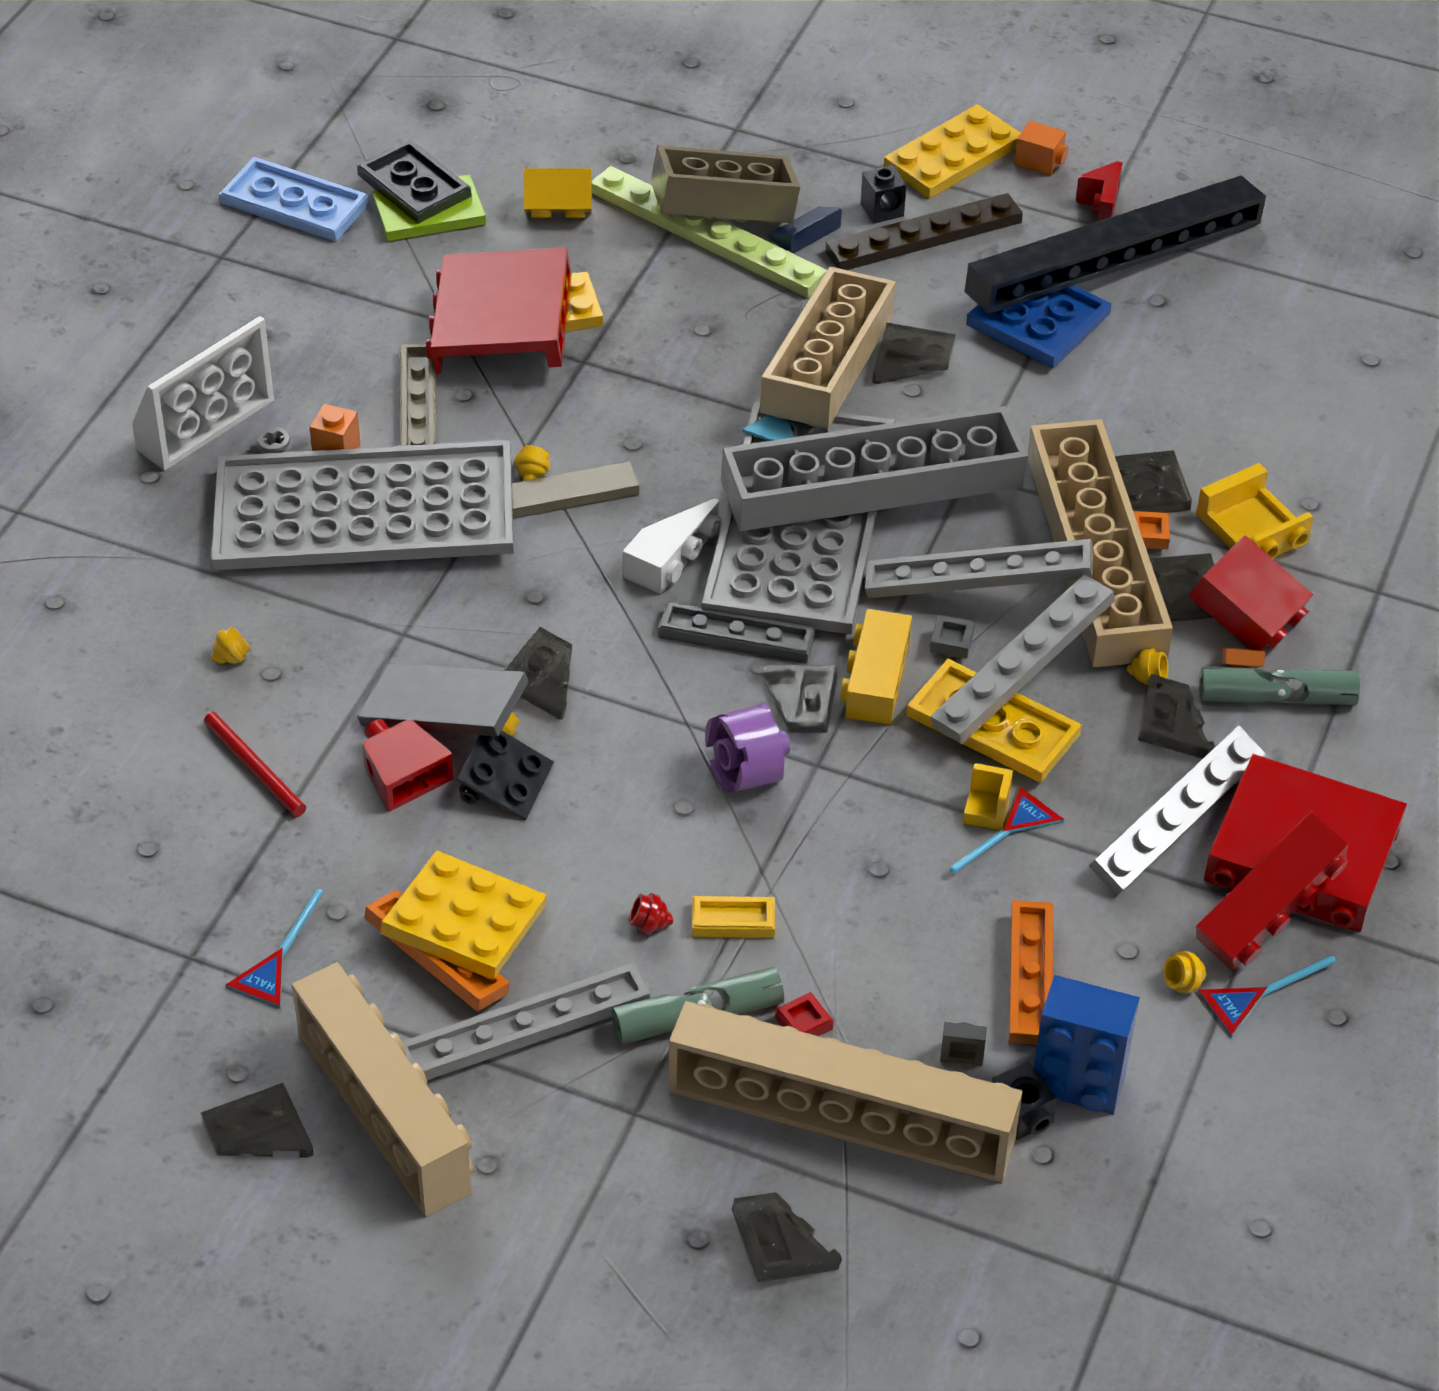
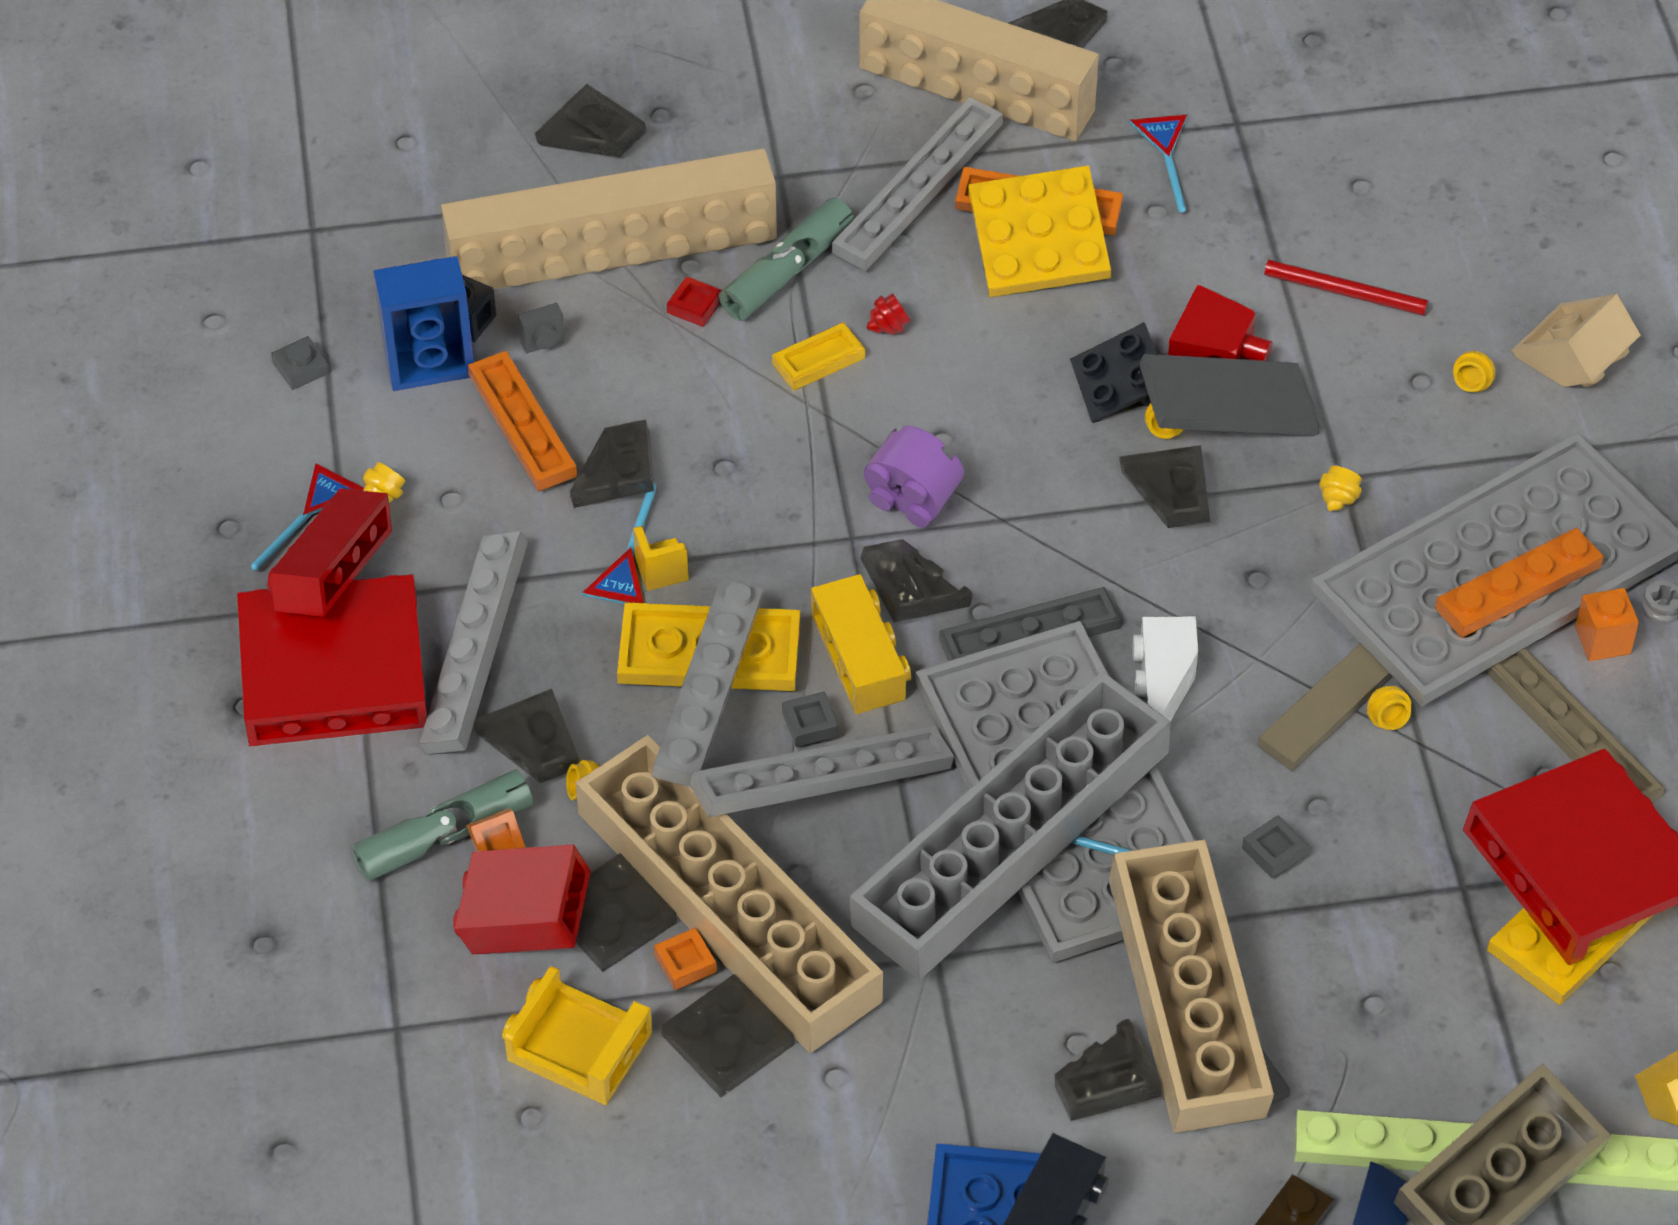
camera: 150 degrees right, 5 degrees up
none -> dark grey plate [271,336,329,390]
none -> clear smoke wing [570,419,654,508]
none -> dark grey plate [1242,815,1308,878]
none -> yellow plate [1319,466,1362,512]
none -> orange plate [1435,527,1604,638]
none -> tan slope [1511,294,1641,387]

